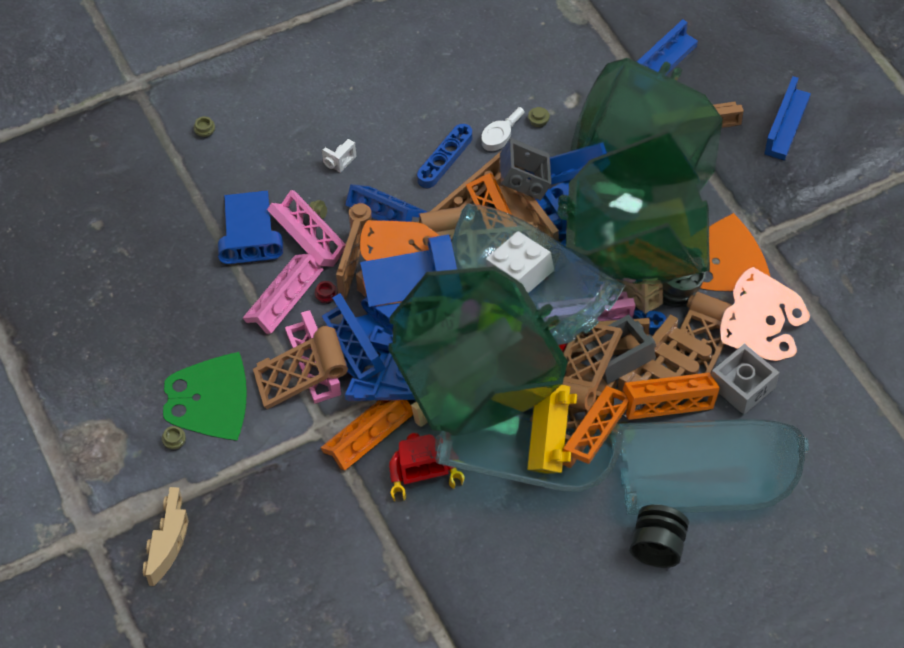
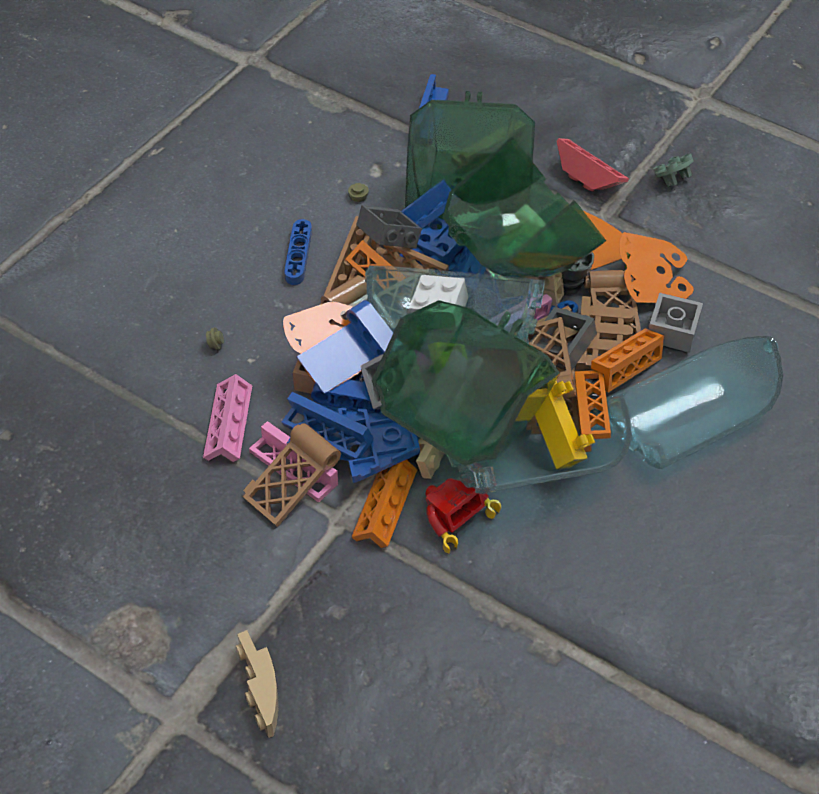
camera: 30 degrees left, 5 degrees down
olive plate [162,426,186,449] -> none
green piece [163,352,247,440] -> none
olive plate [194,116,215,137] -> none
blue piece [218,190,283,264] -> none
bright pink fence [267,190,346,267] -> none
dark red plate [315,281,337,303] -> none
white bracket [322,139,356,173] -> none
medium nougat piece [336,203,373,301] -> none
blue fence [345,184,427,222] -> none
white piece [481,107,525,151] -> none
pearl dark grey wheel [629,504,689,568] -> none
blue fence [765,76,811,160] -> none
none -> coral wedge [557,138,629,191]
none -> sand green plate [653,153,694,187]

